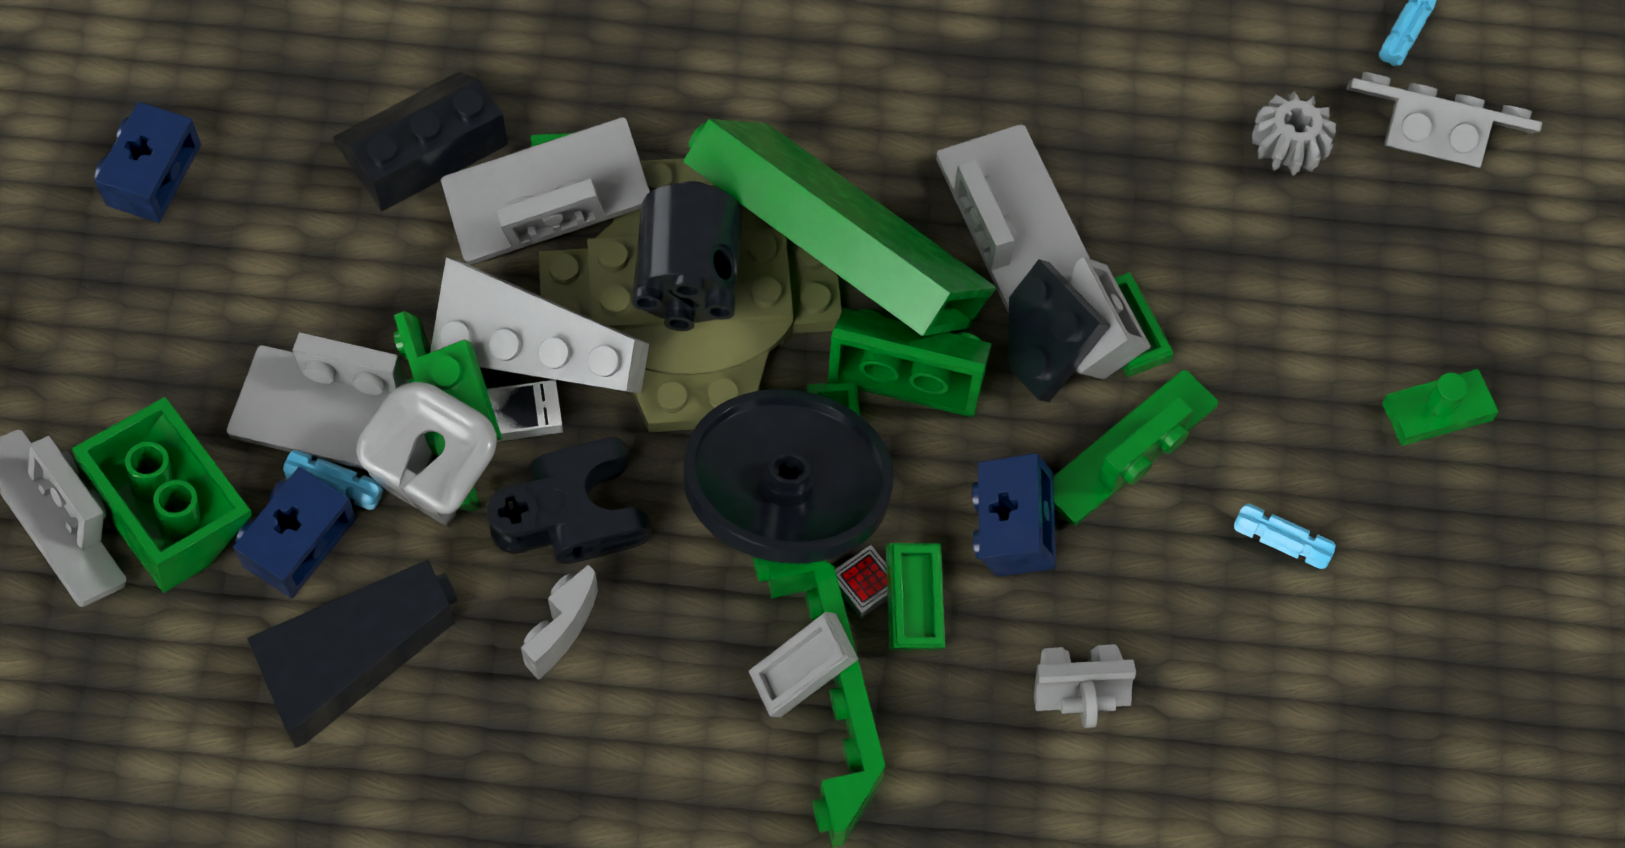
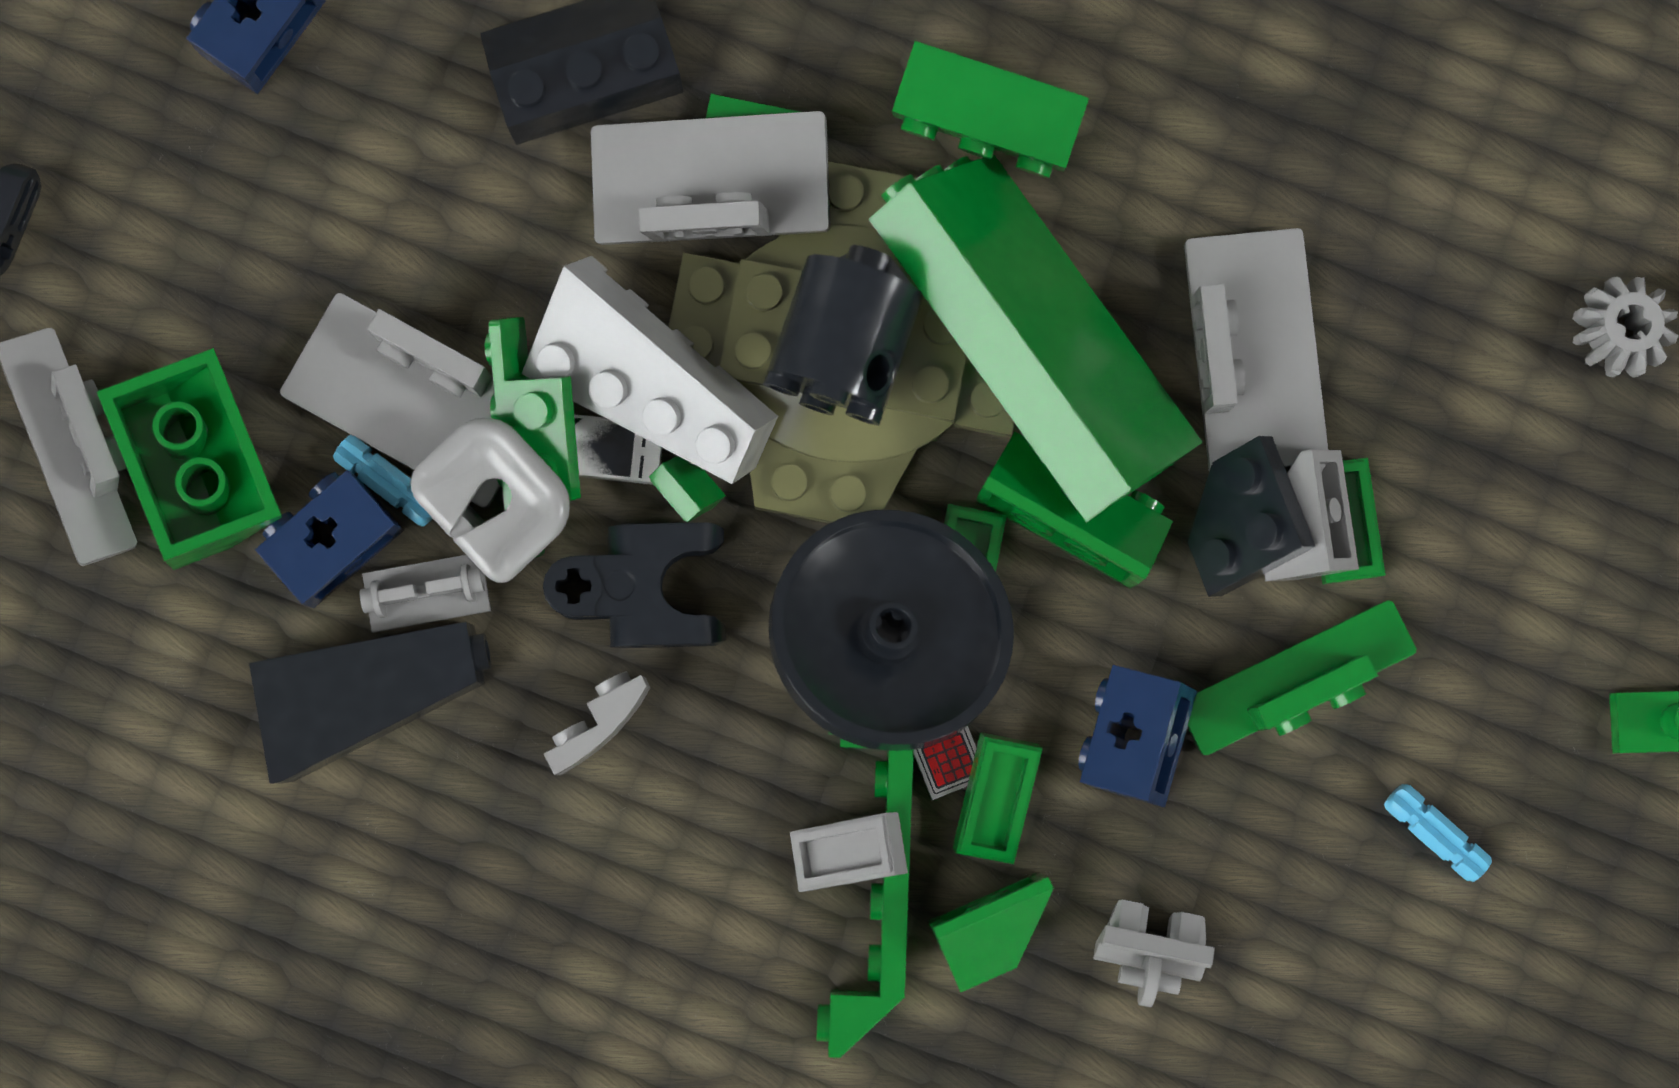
camera: 15 degrees right, 20 degrees up
none -> light grey hinge [360,555,491,633]
none -> green tile [649,456,726,523]
none -> green slope [892,41,1089,178]
none -> green slope [928,872,1054,993]

